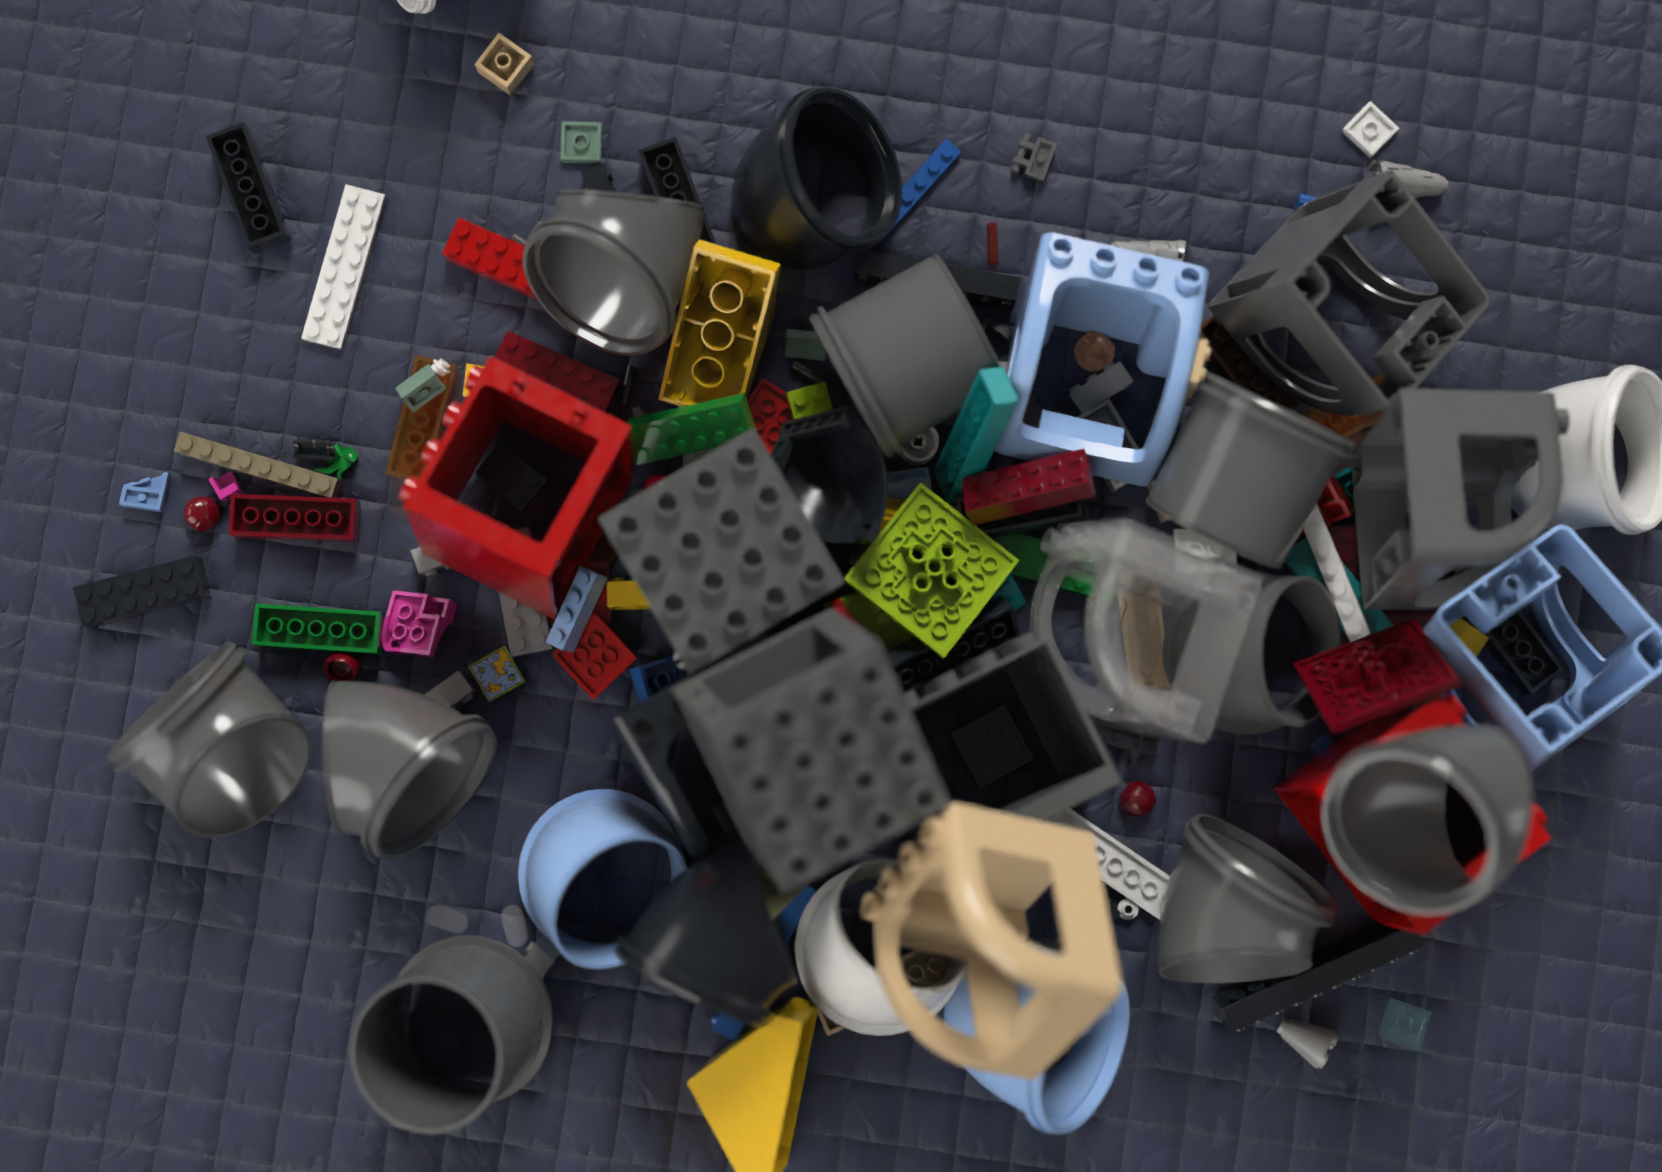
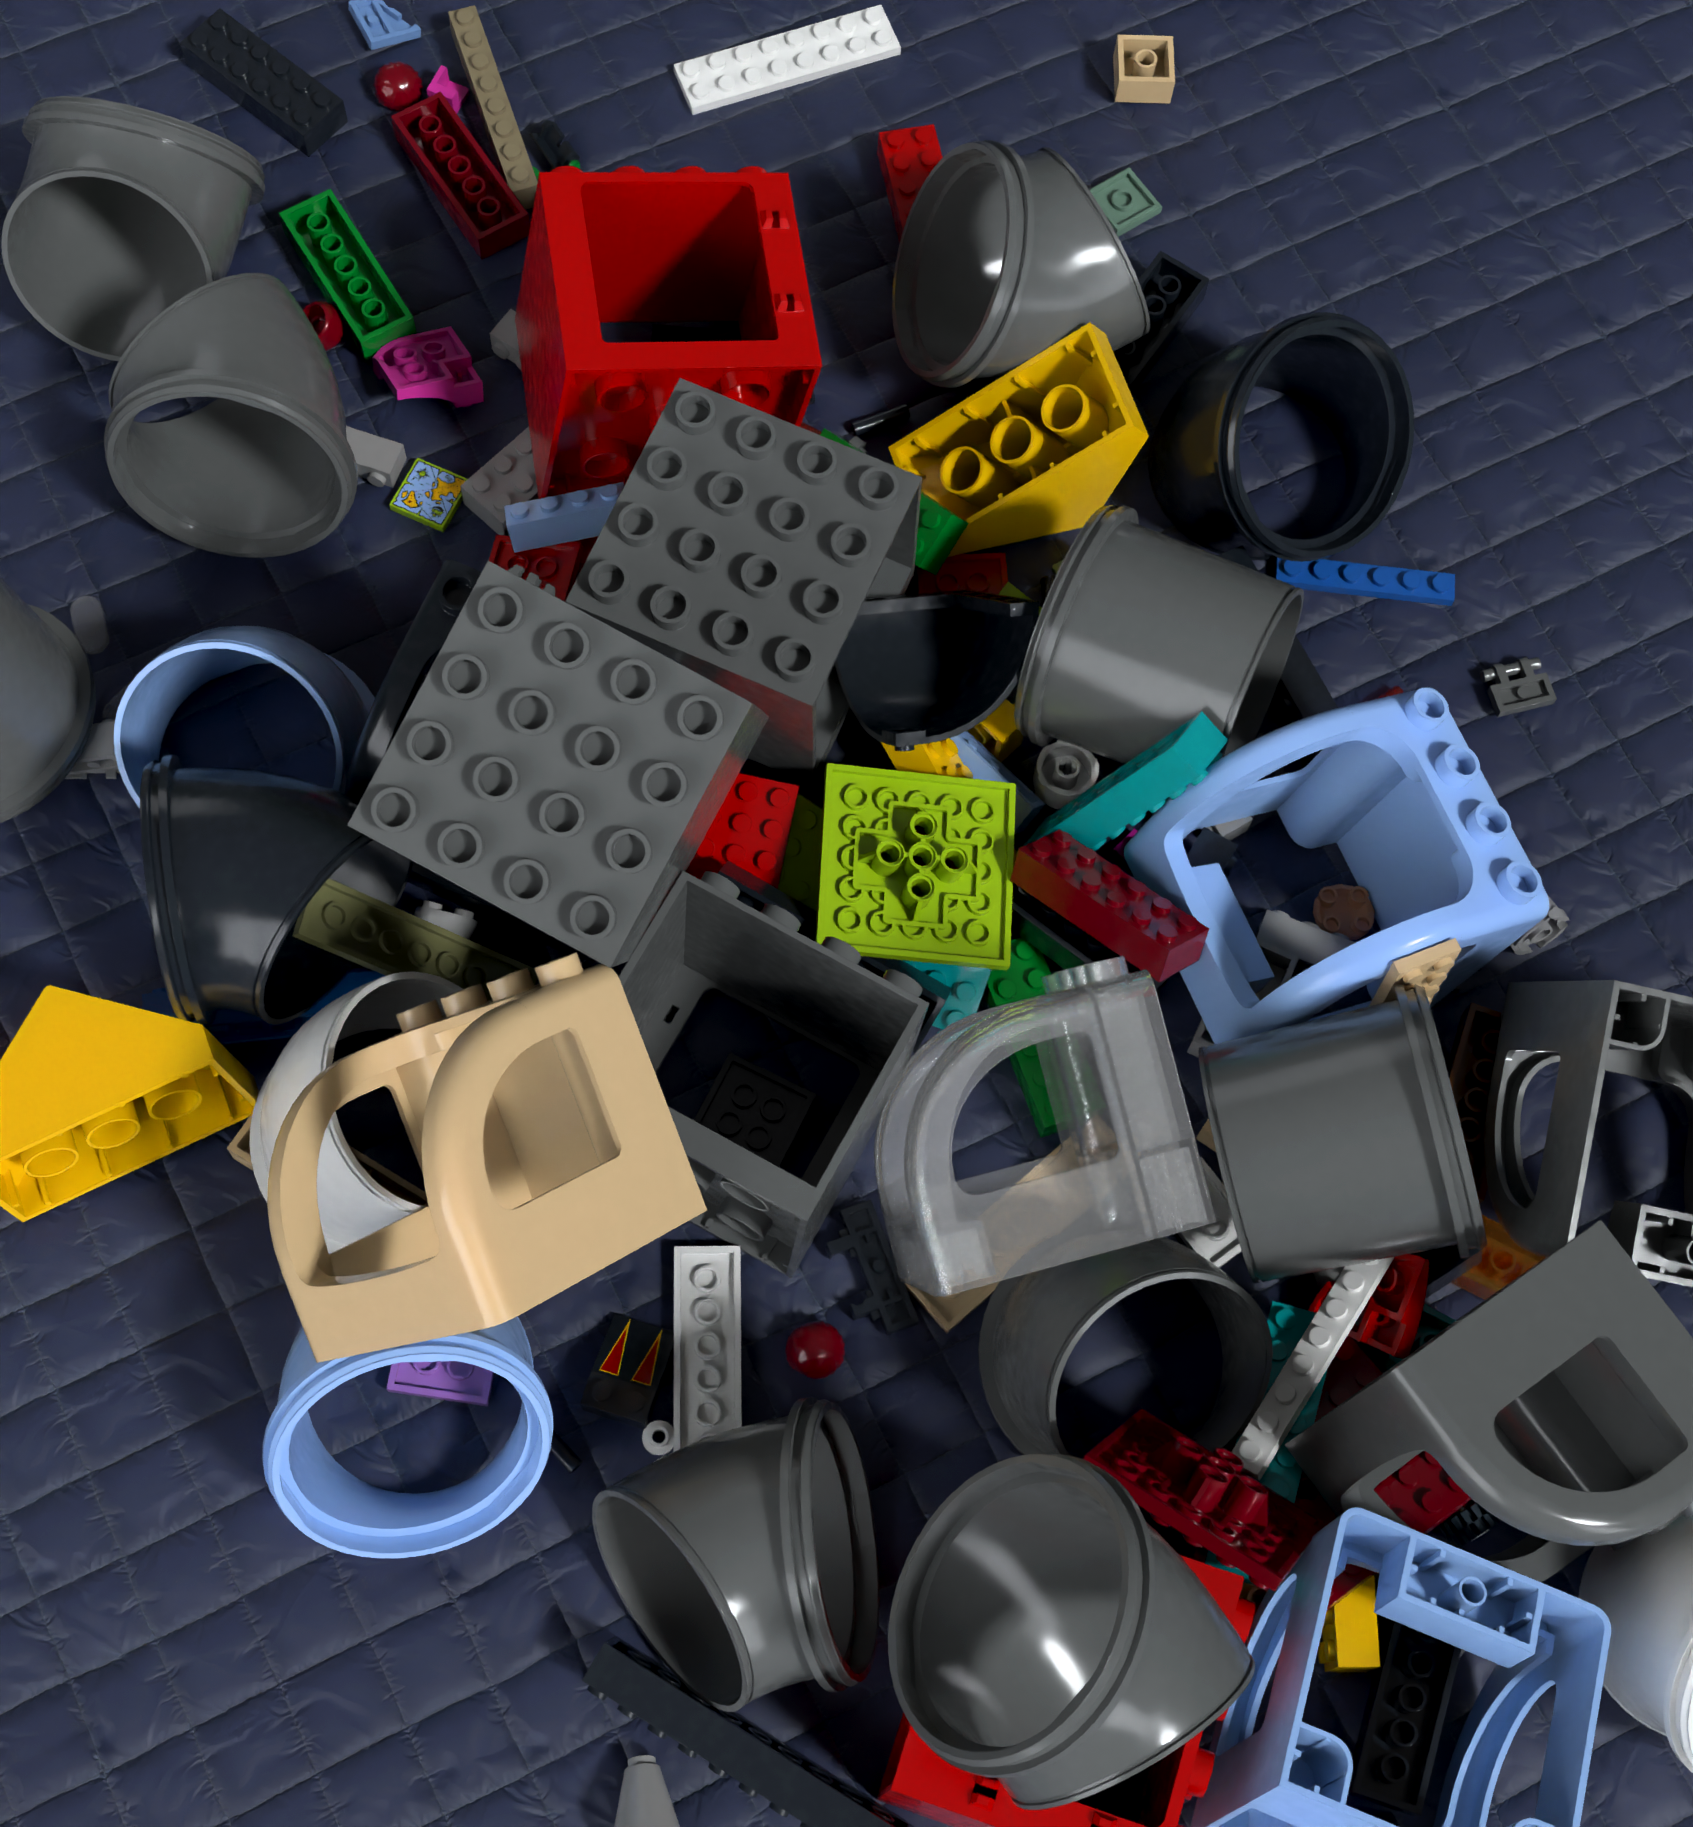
camera: 55 degrees right, 15 degrees down
dark red brick [494,330,621,414] -> none

